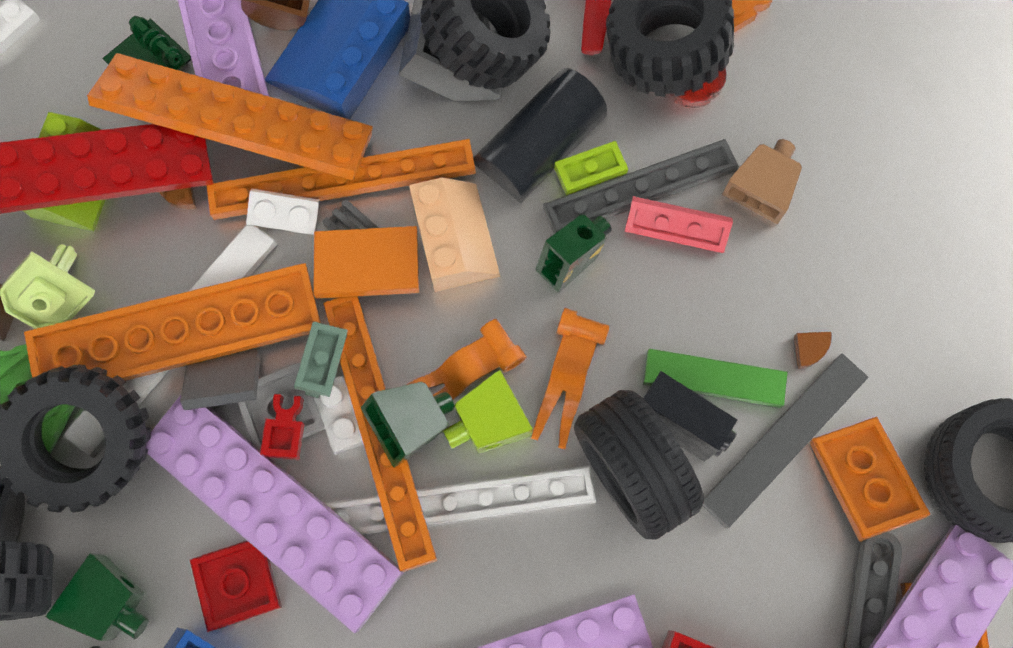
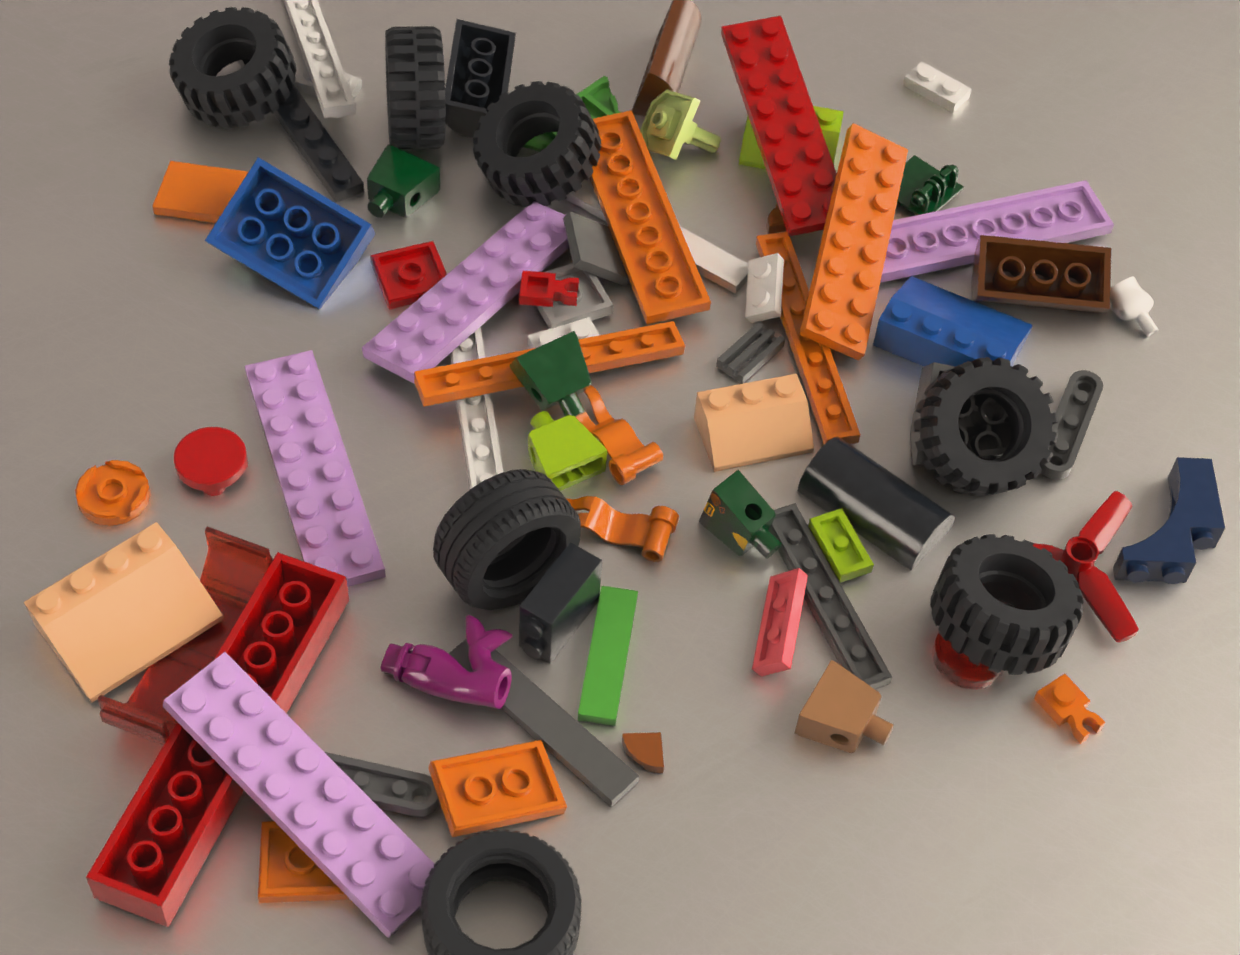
camera: 85 degrees right, 20 degrees down
sand green plate [294,321,348,398] -> none
orange tile [313,226,419,299] -> none
none -> magenta piece [381,615,513,709]

